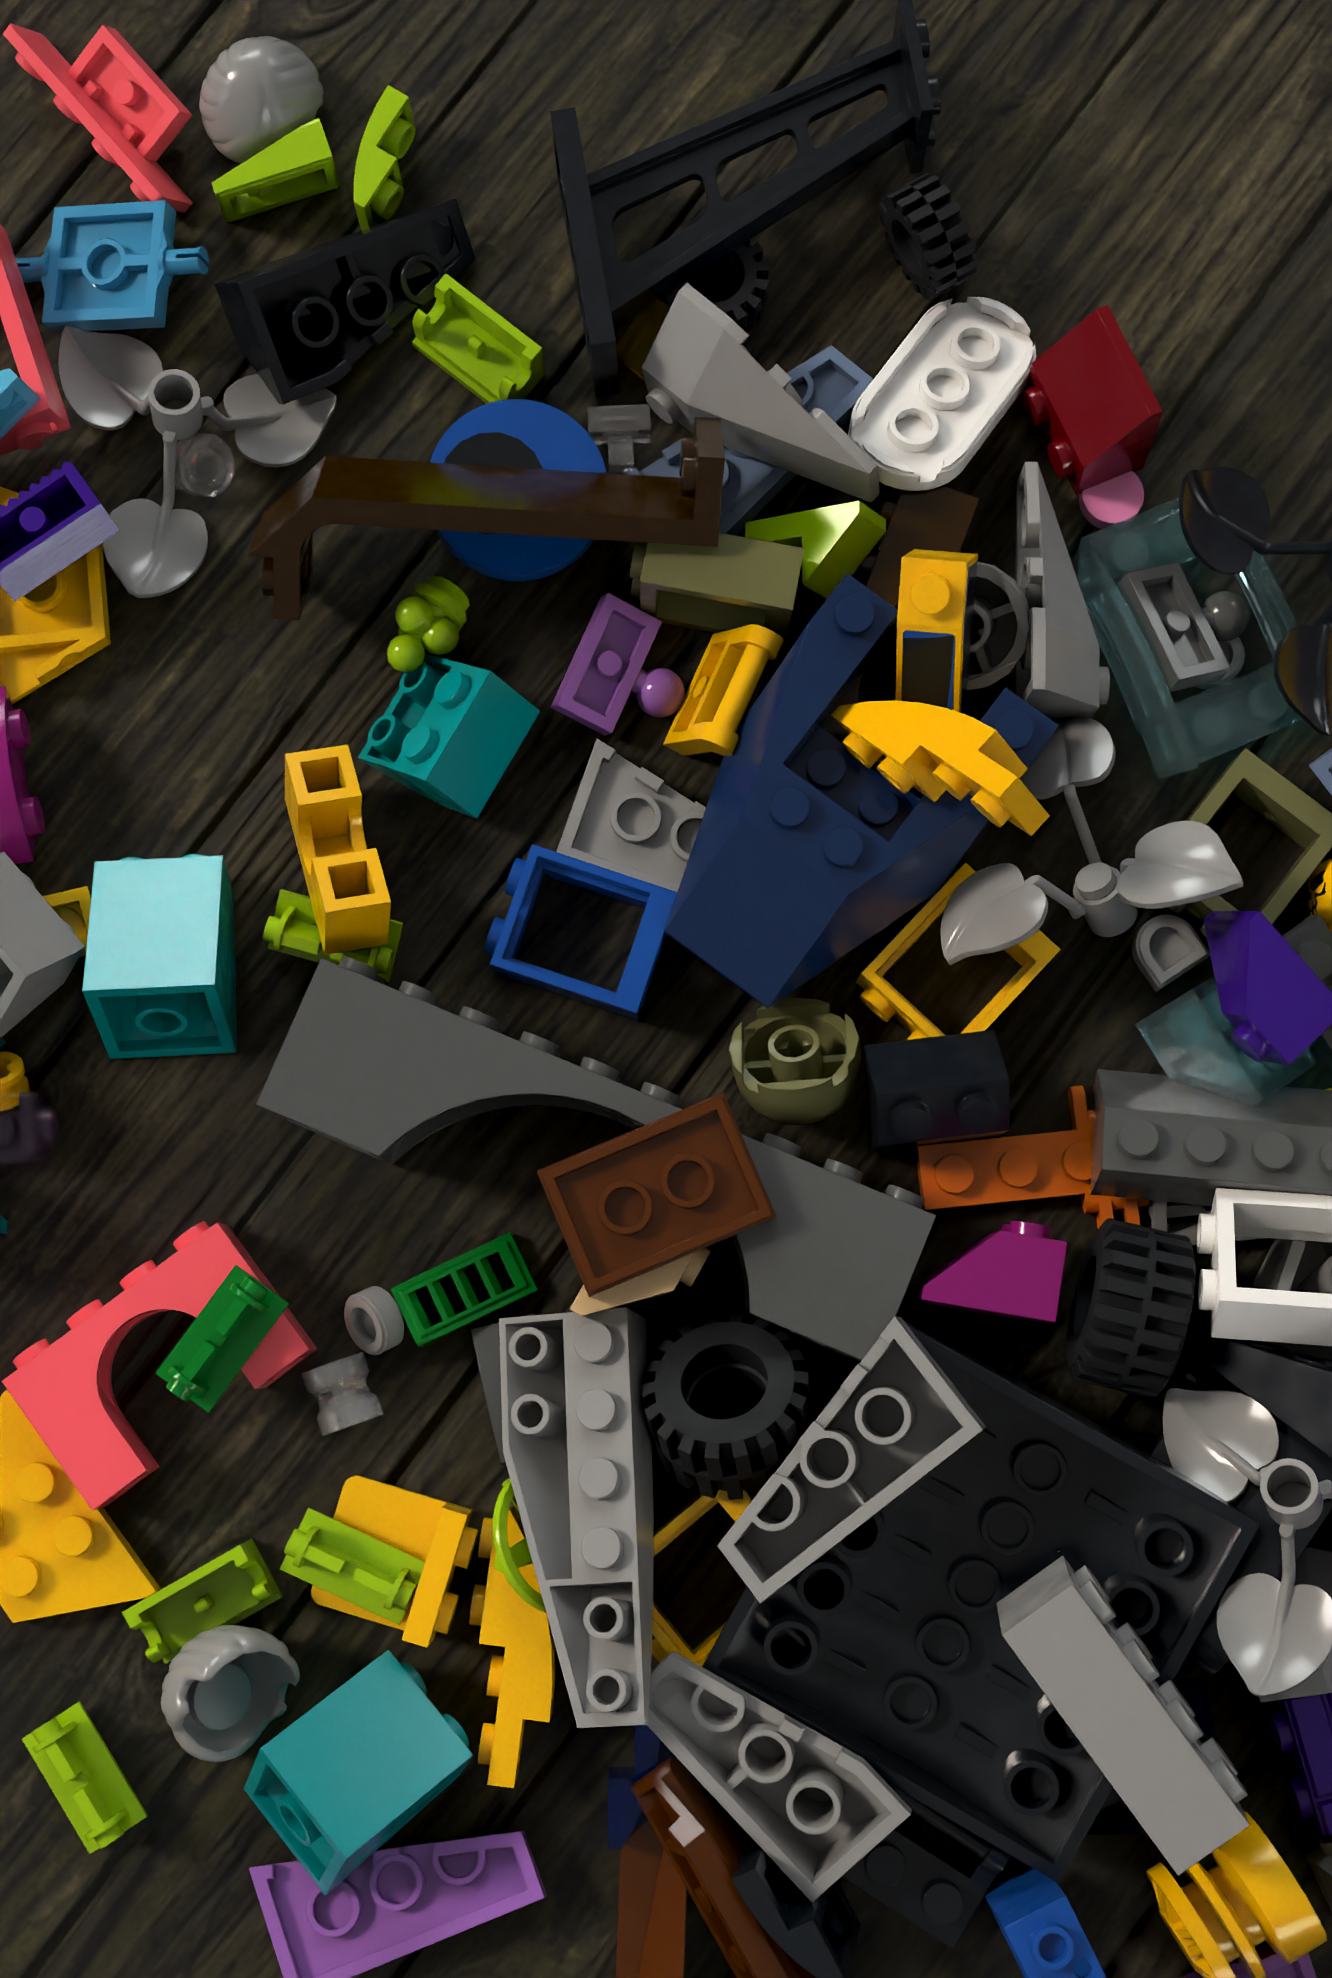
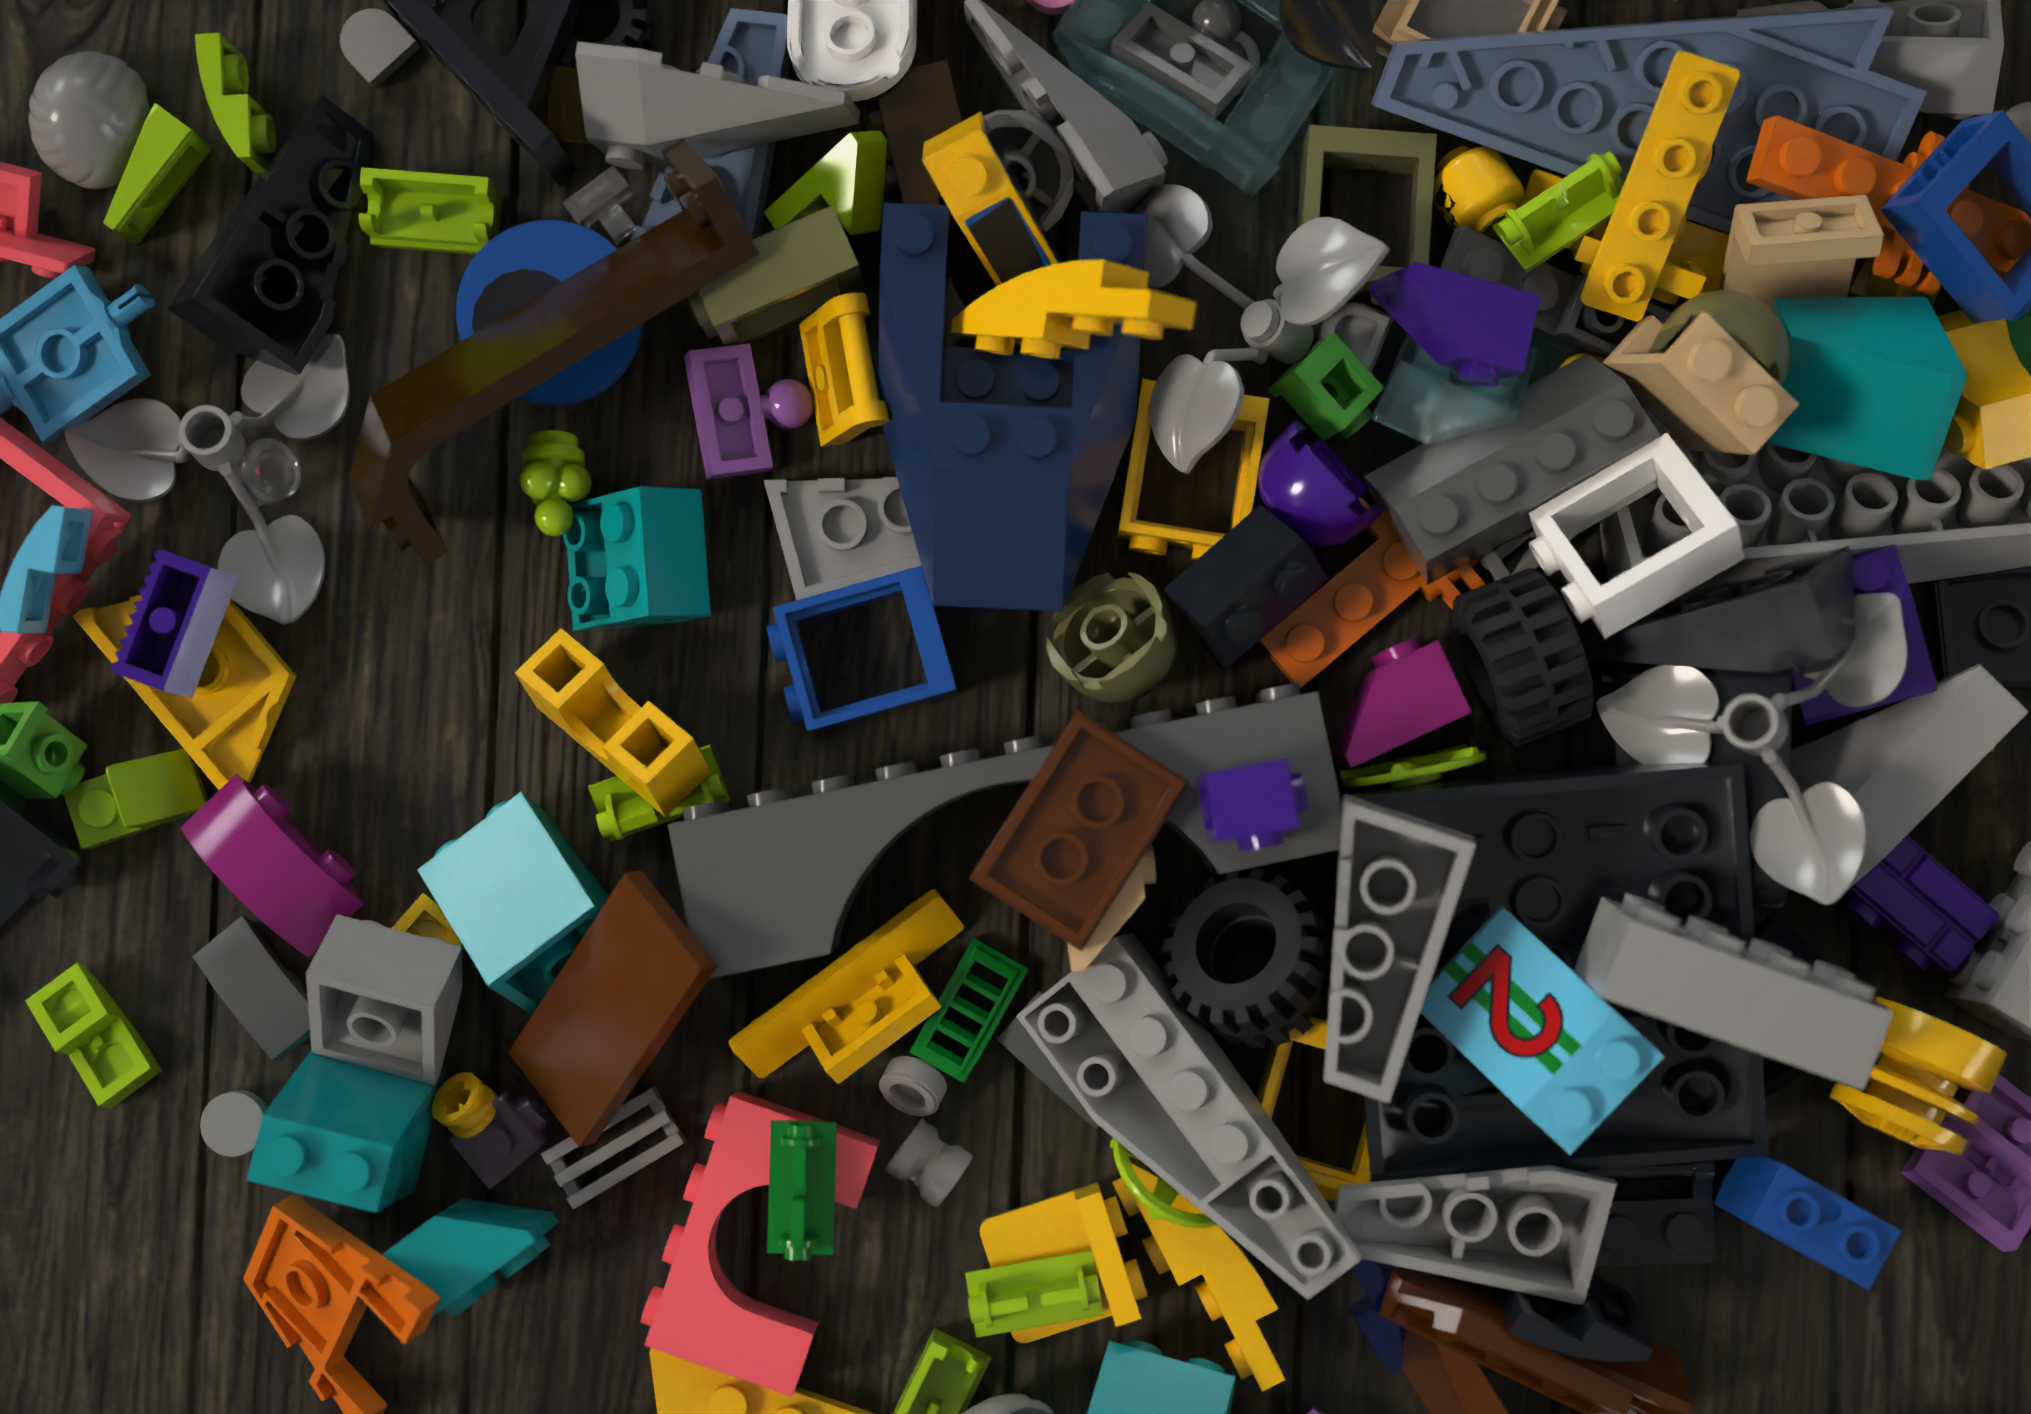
camera: 30 degrees left, 5 degrees up
none -> light grey tile [340,9,421,89]
none -> reddish brown tile [508,870,718,1147]
none -> light grey tile [541,1086,686,1209]
none -> yellow bracket [729,889,964,1084]
none -> dark purple brick [1195,759,1308,851]
none -> dark purple cylinder [1257,420,1382,548]
none -> bright green brick [1268,331,1384,441]
none -> lime wheel [1339,744,1486,788]
none -> medium azure slope [1420,905,1665,1155]

